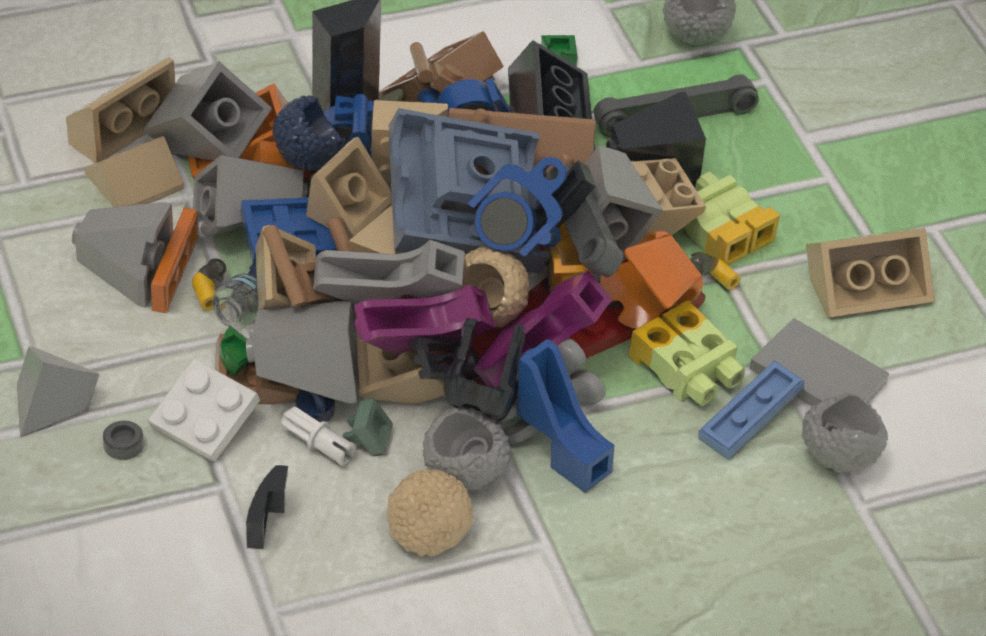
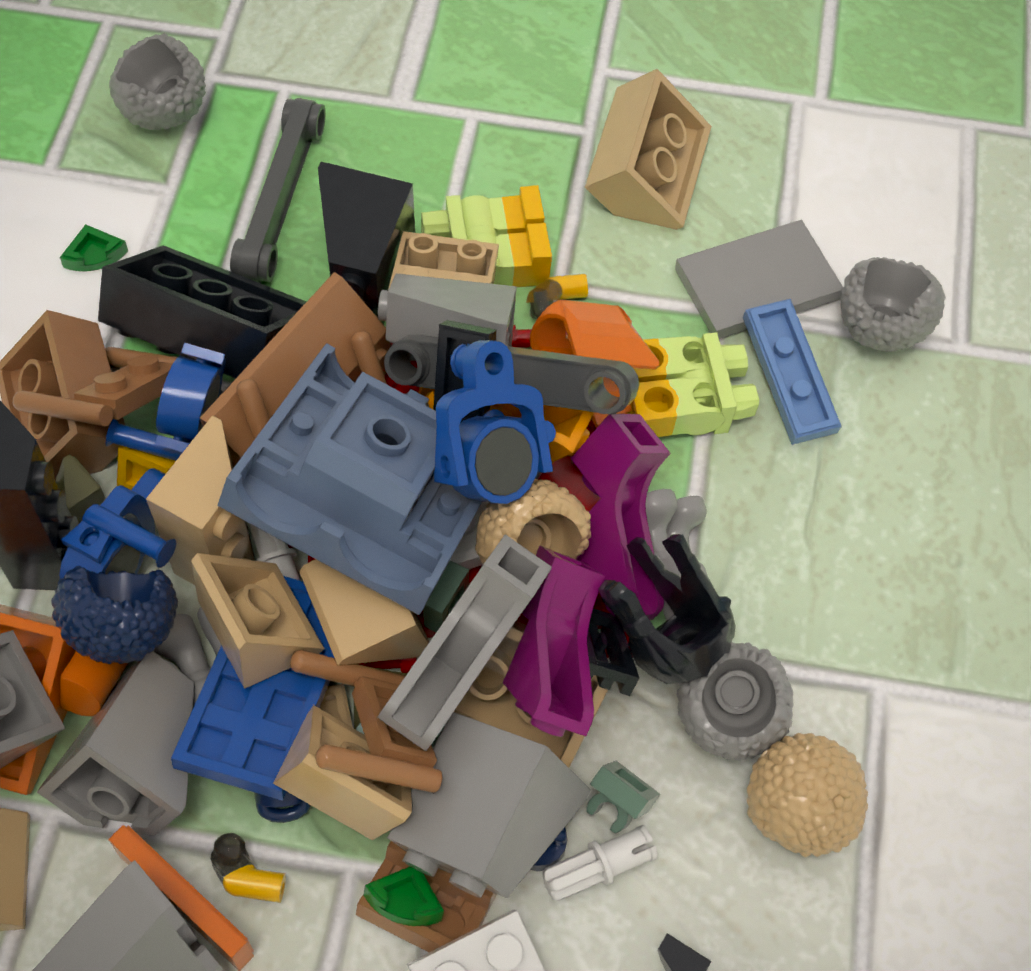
camera: 60 degrees left, 15 degrees up
clear head [212,273,258,330] -> none
blue arch [517,339,615,493] -> none

